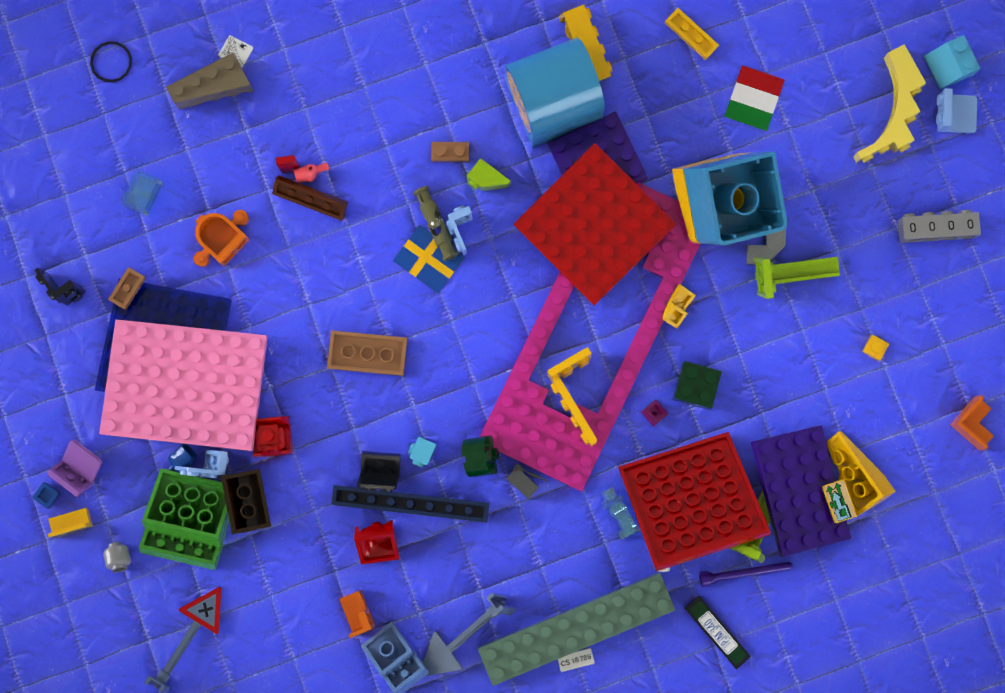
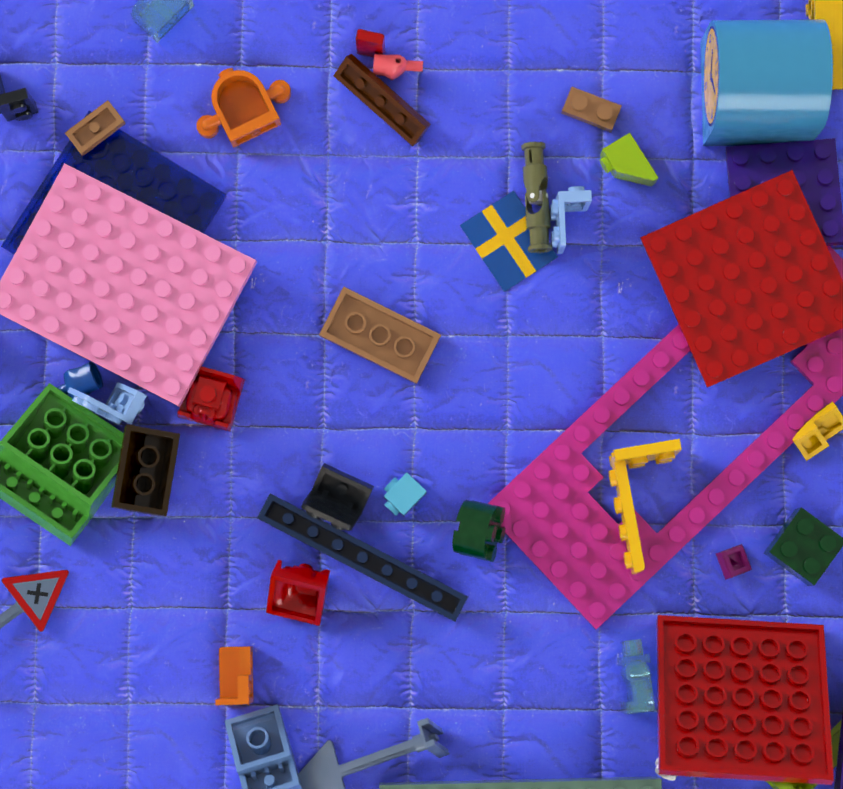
camera: 15 degrees right, 0 degrees up
dark grey piece [506,463,549,499] -> none

